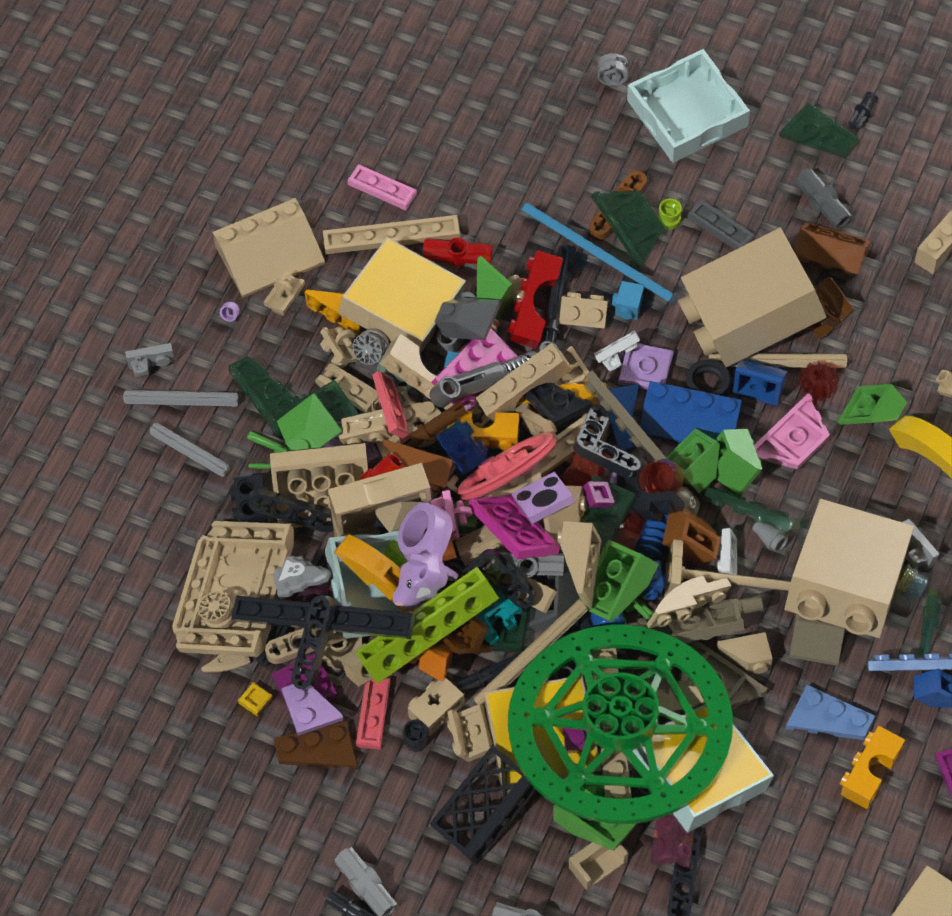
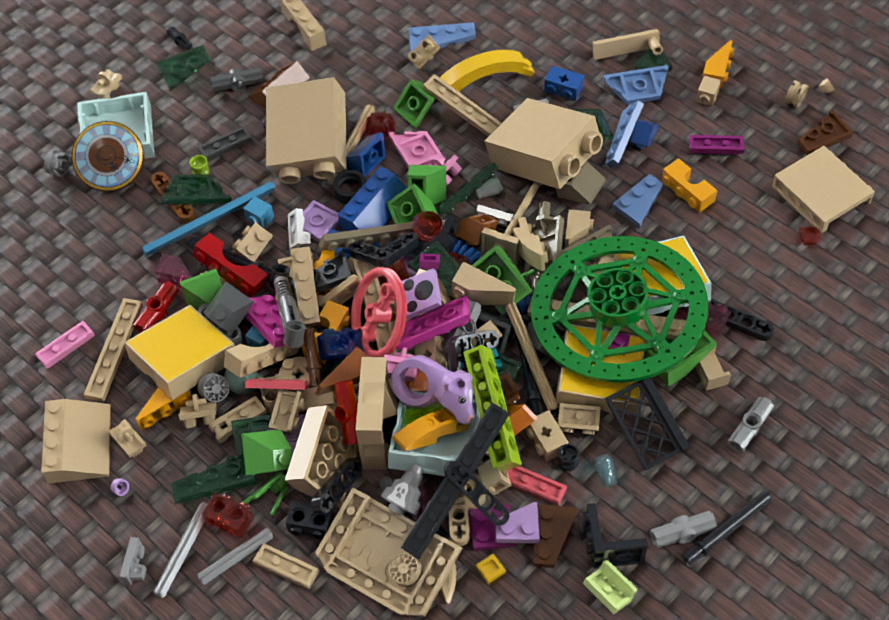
camera: 70 degrees left, 5 degrees down
none -> dish [71,121,145,192]
none -> tan hips [90,69,122,99]
none -> clear pink slope [155,254,192,288]
none -> clear red brick [202,493,254,538]
none -> tan tile [253,543,319,590]
none -> tan plate [423,74,502,137]
none -> bright pink hips [431,154,462,186]
none -> black bracket [582,503,648,569]
none -> yellowish green bracket [583,560,637,614]
none -> clear light blue cone [594,454,617,487]

